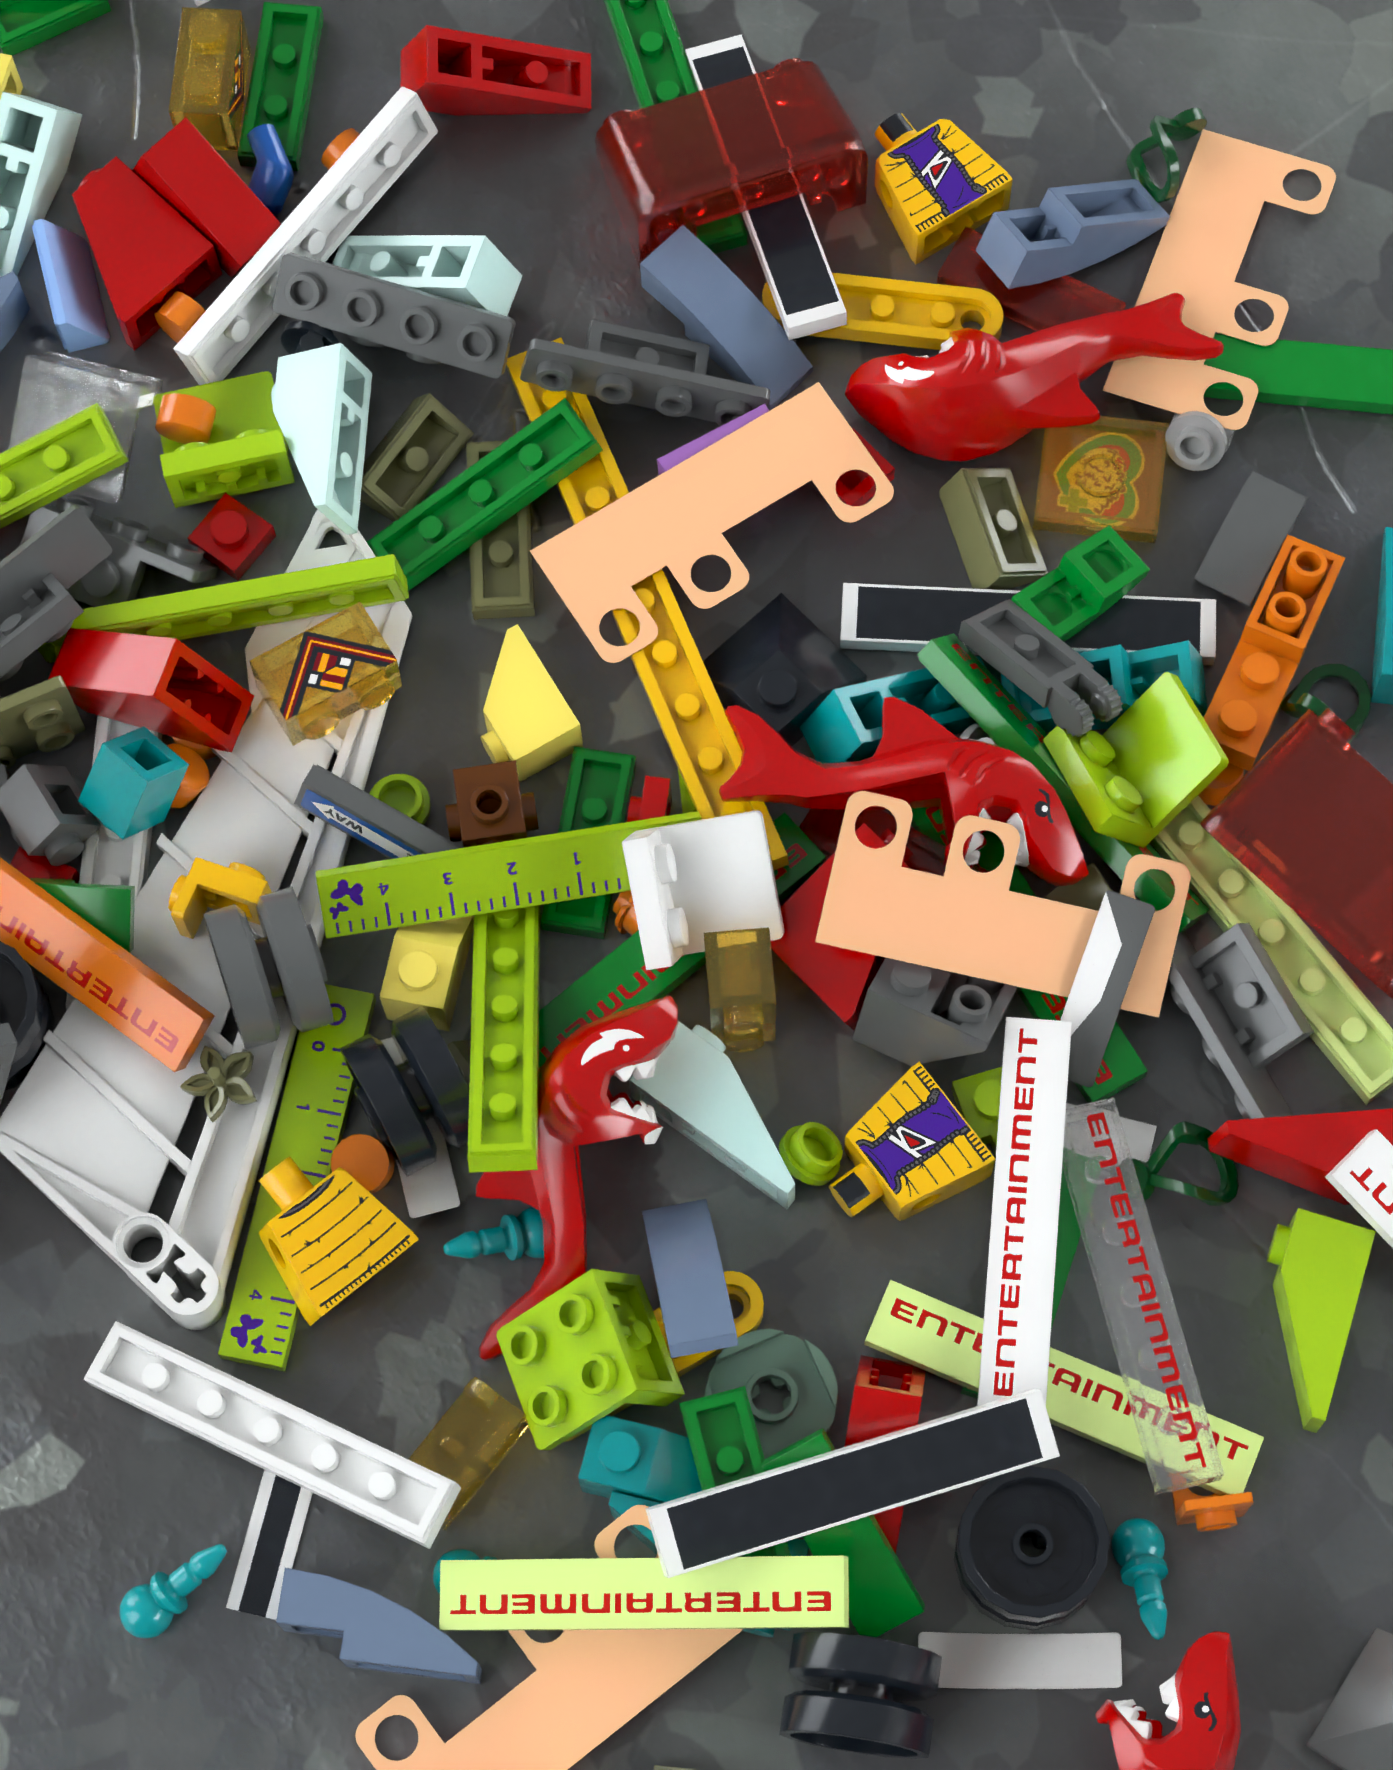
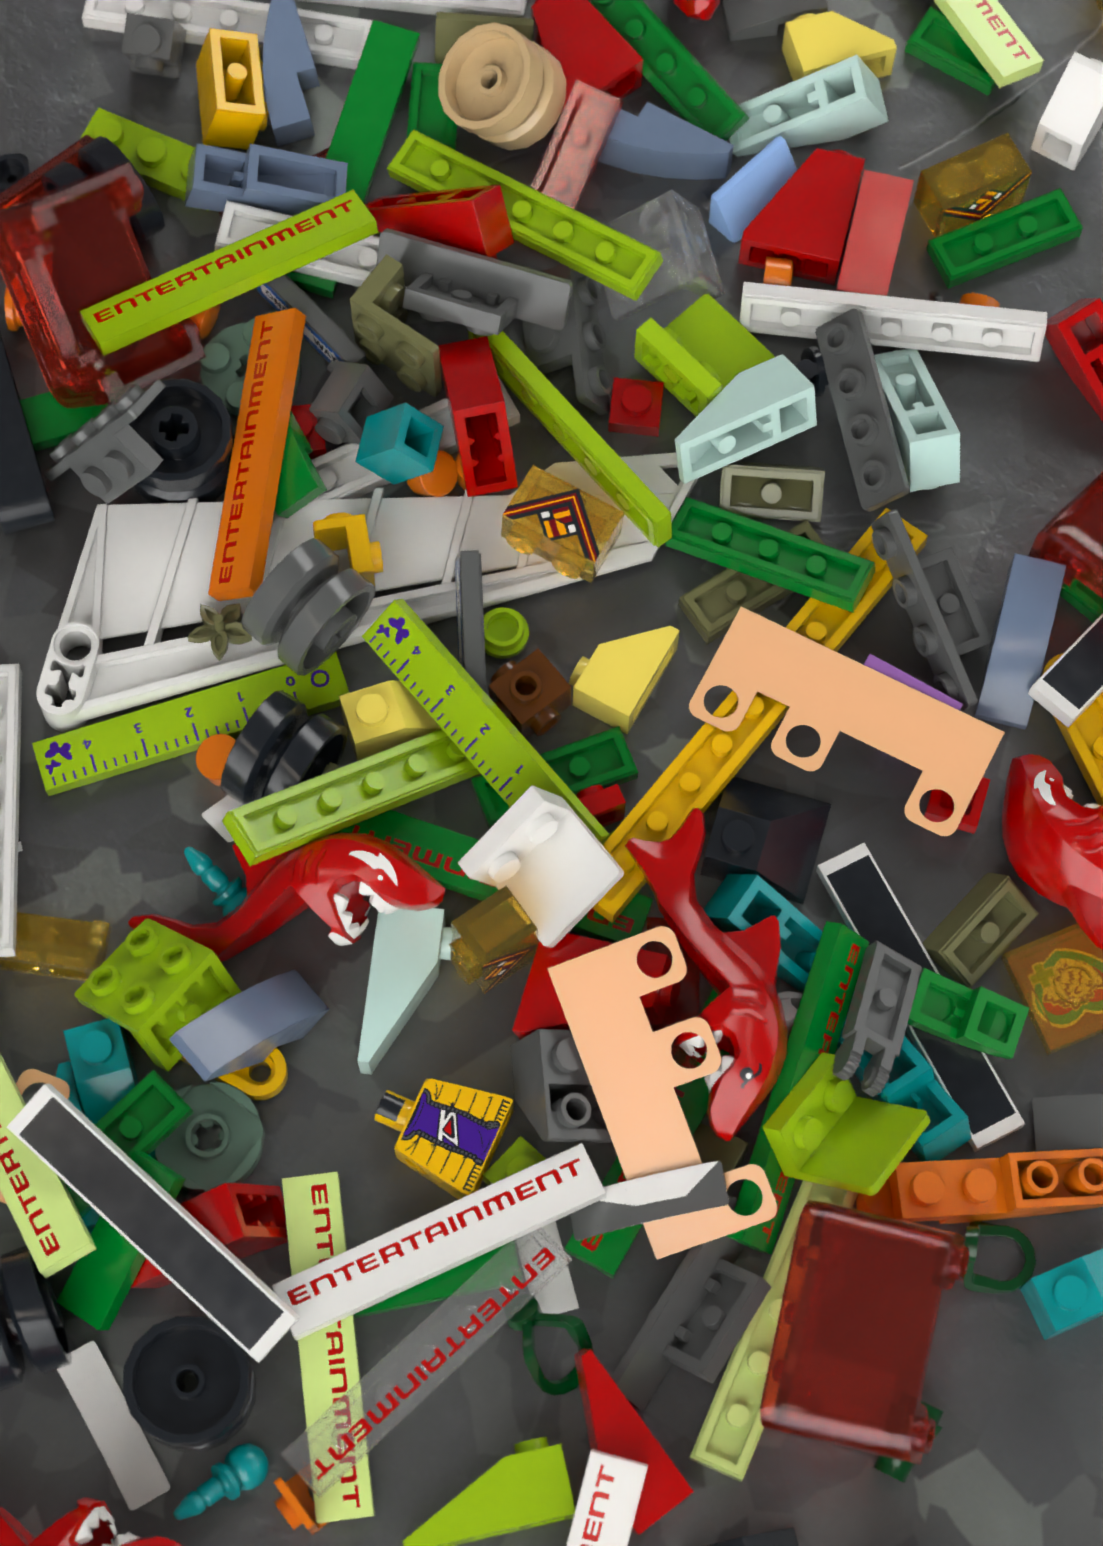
camera: 55 degrees right, 0 degrees up
orange piece [155,393,216,444] -> none
blue arm [247,124,294,216] -> none
yellow torso [259,1156,419,1326] -> none
lime plate [779,1122,843,1186] -> none

